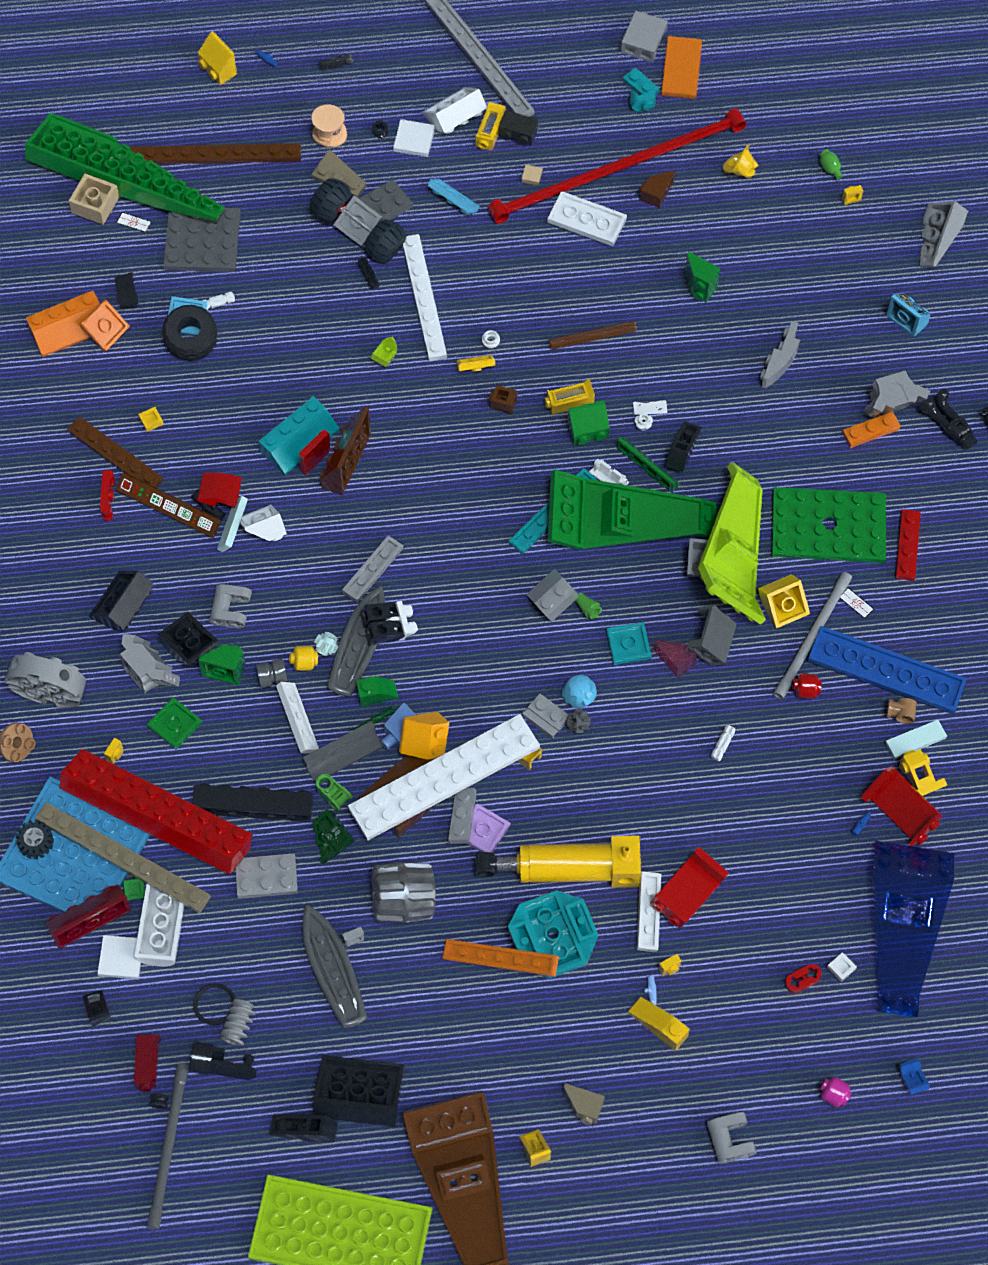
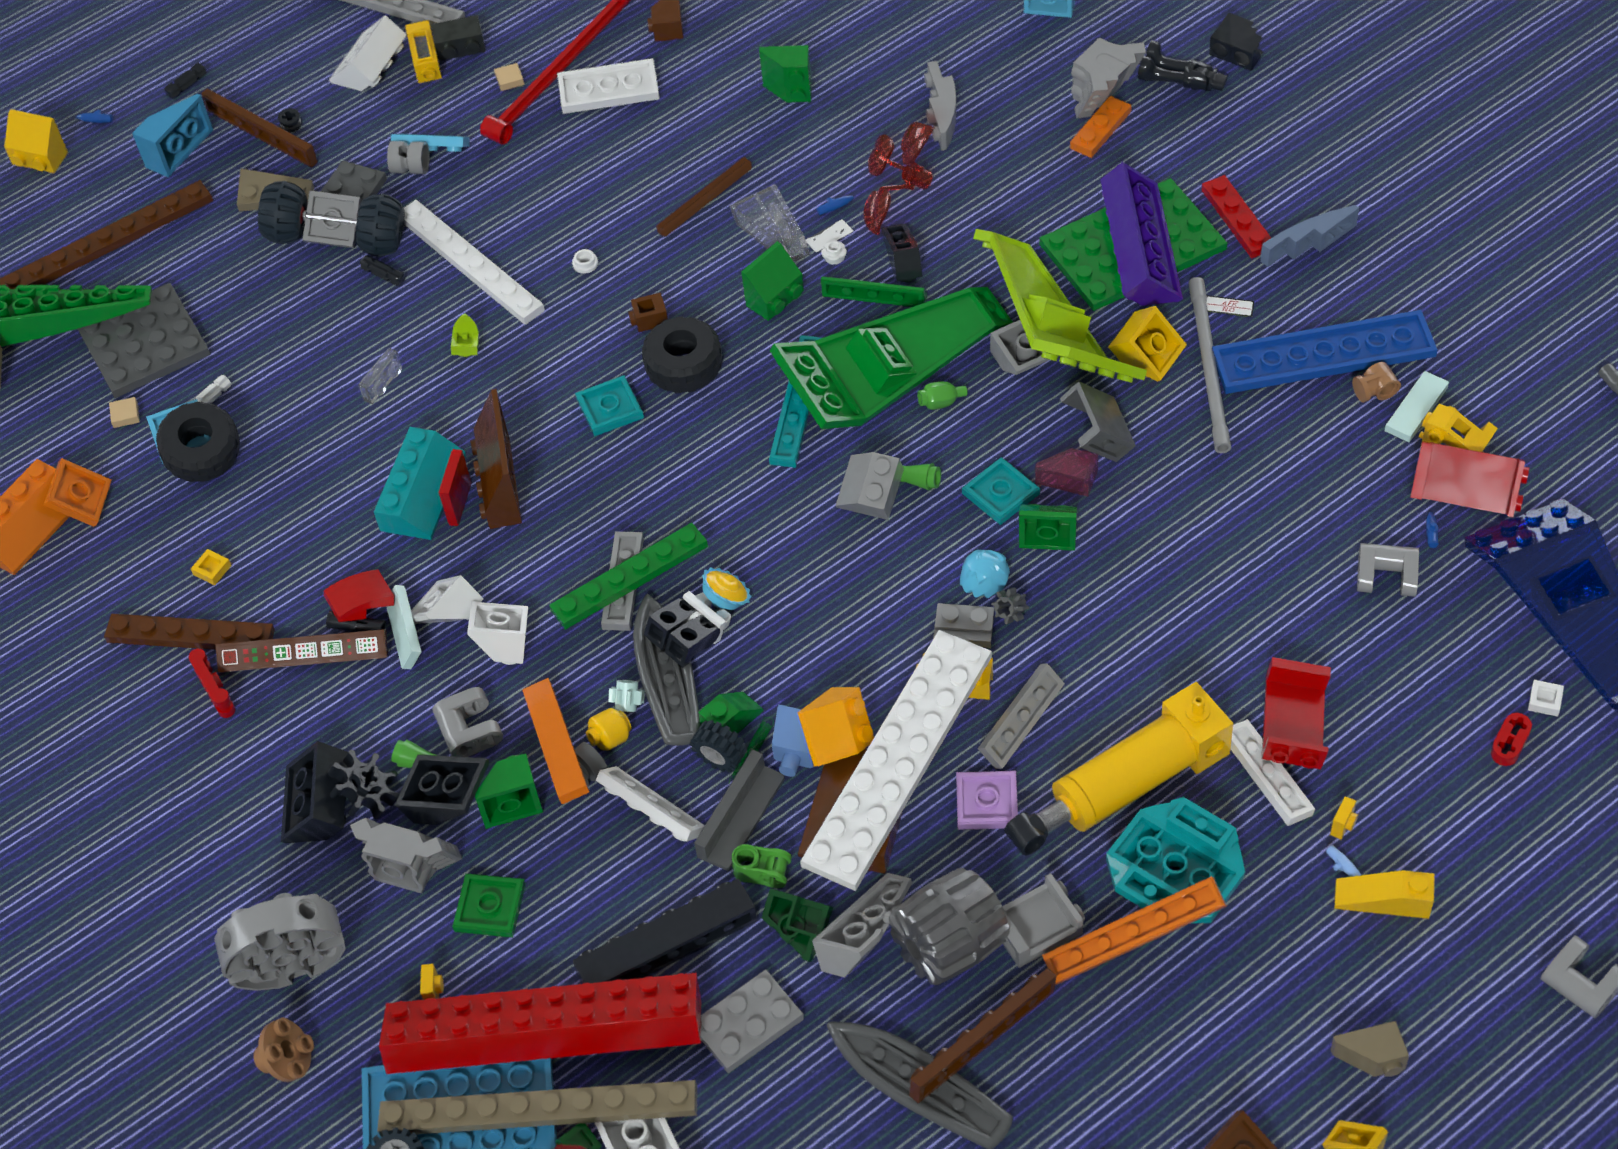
camera: 25 degrees left, 10 degrees down
black slope [115,272,138,309] -> none
white sticker [116,212,151,233] -> none
light nougat hat [312,105,347,147] -> none
light grey tile [342,927,364,947] -> none
white tile [393,120,435,157] -> none
light grey plate [448,788,477,844] -> none
yellow plate [456,355,495,371] -> none
yellow window [544,379,595,415] -> none
white hinge [589,459,629,485] -> none
white axle [711,725,735,761] -> none
red head [792,673,822,699] -> none
none -> tan tile [109,397,140,428]
none -> dark azure slope [132,94,213,177]
none -> reddish brown tile [201,88,318,167]
none -> black gear [327,750,399,819]
none -> clear plate [358,348,402,404]
none -> light grey wheel [387,141,430,174]
none -> bright green cone [391,739,437,768]
none -> white slope [467,602,528,665]
none -> orange tile [522,678,589,804]
none -> green plate [549,523,708,630]
none -> teal tile [575,375,644,437]
none -> black tyre [642,316,722,393]
none -> black wheel [690,720,747,773]
none -> piece [702,567,752,610]
none -> clear wedge [729,184,810,262]
none -> light grey wedge [812,873,912,977]
none -> blue helmet [817,195,854,215]
none -> clear red plant [863,122,935,235]
none -> reddish brown plate [909,968,1056,1104]
none -> bright green plant [917,382,967,410]
none -> light grey plate [977,663,1065,769]
none -> light grey panel [1003,873,1085,968]
none -> green slope [1019,504,1077,551]
none -> dark purple slope [1100,162,1183,306]
none -> sand blue slope [1260,205,1359,267]
none -> light grey connector [1357,543,1419,597]

